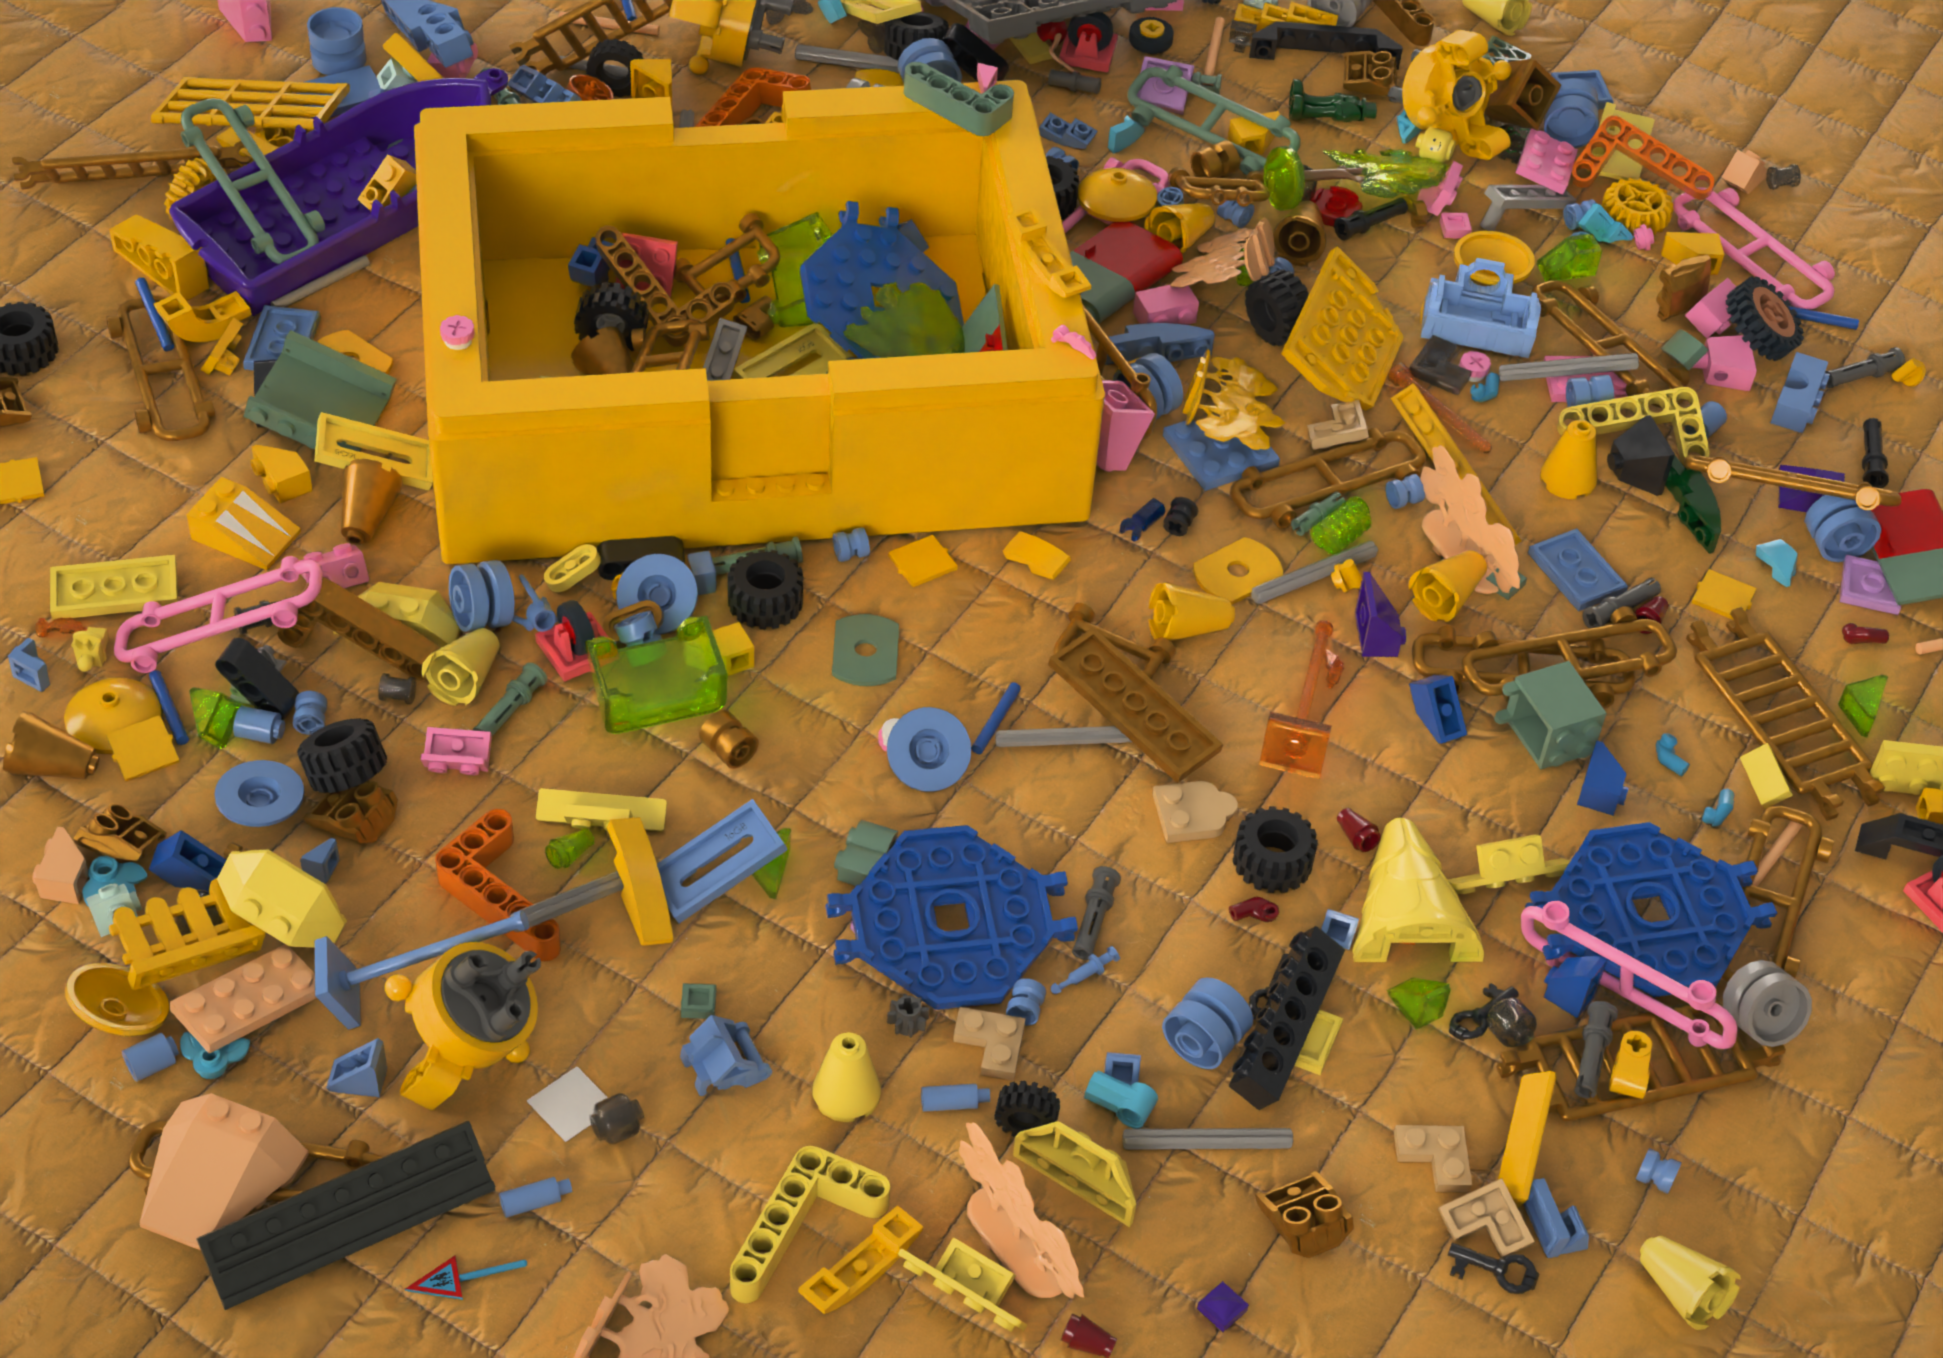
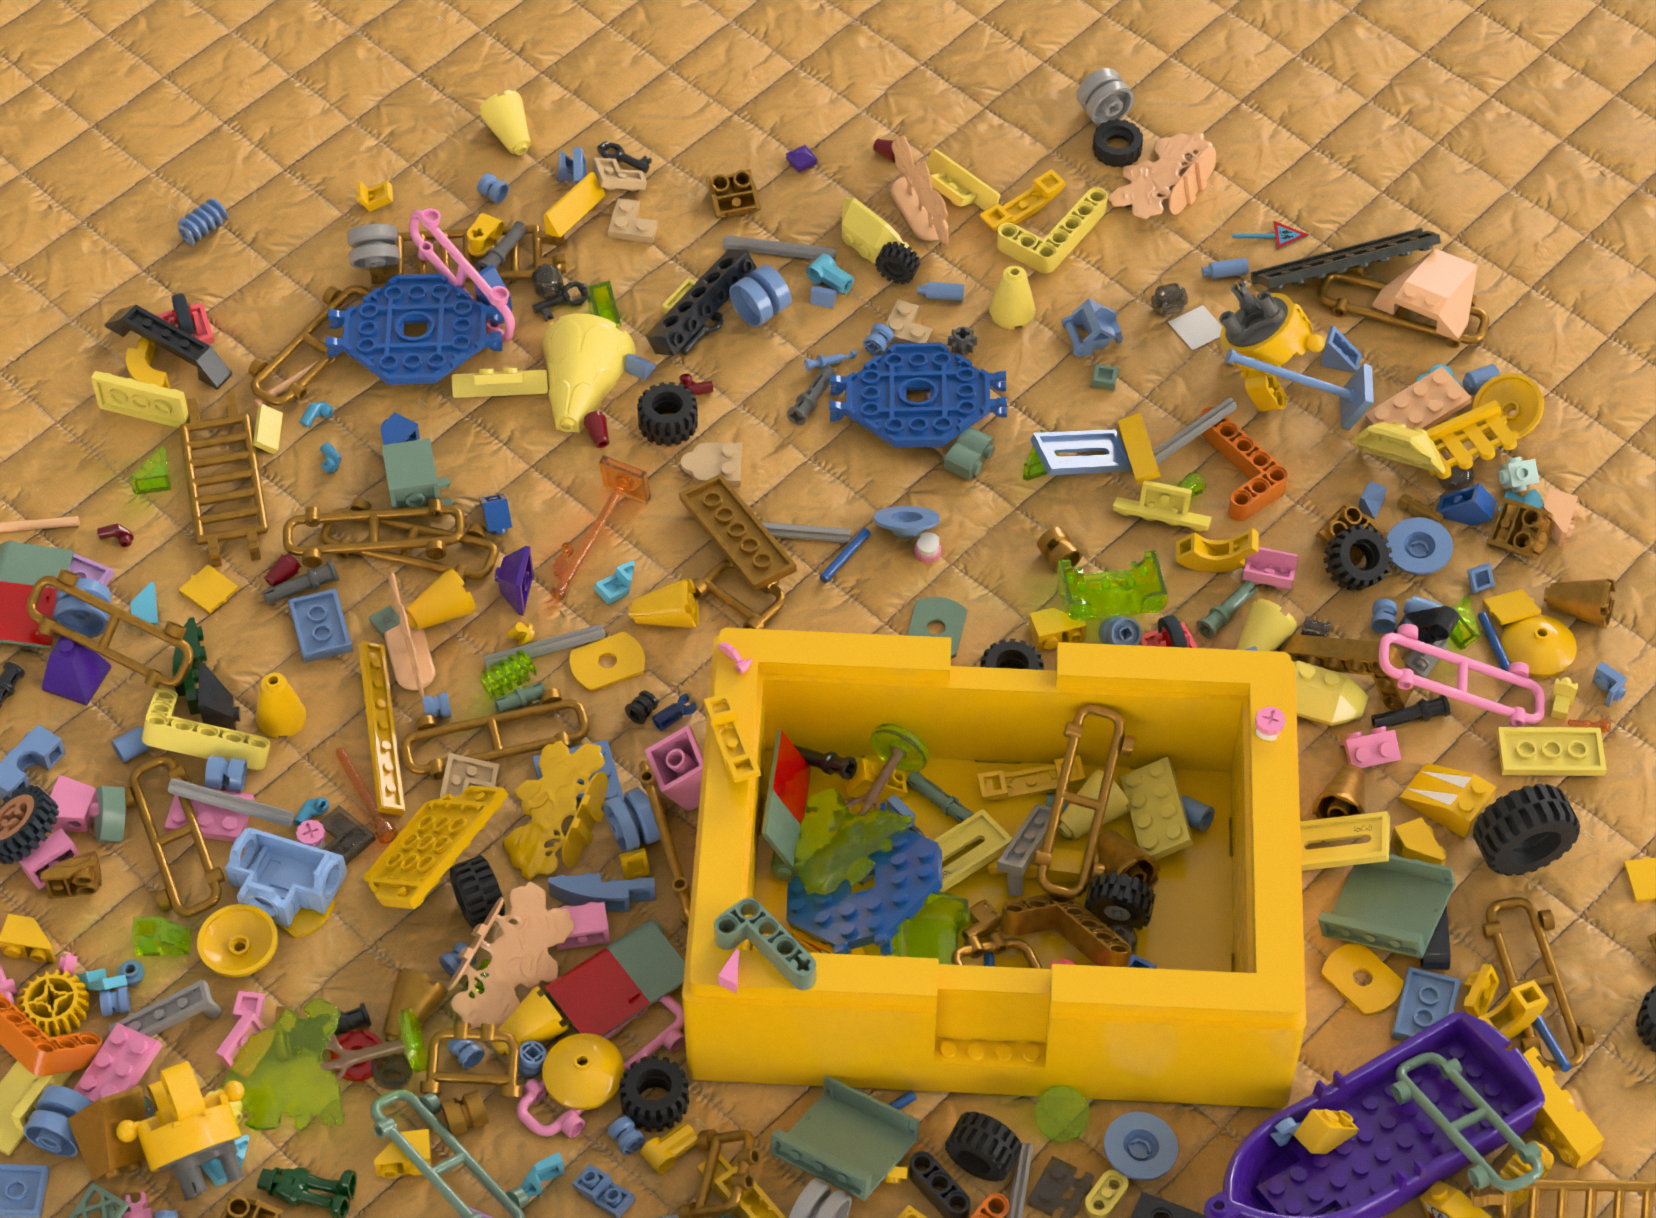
camera: 165 degrees left, 5 degrees up
none -> yellow bracket [356,180,393,212]
none -> medium azure slope [594,560,635,605]
none -> yellow arch [1175,528,1259,573]
none -> medium blue slope [1467,562,1495,594]
none -> black tyre [1473,784,1580,876]

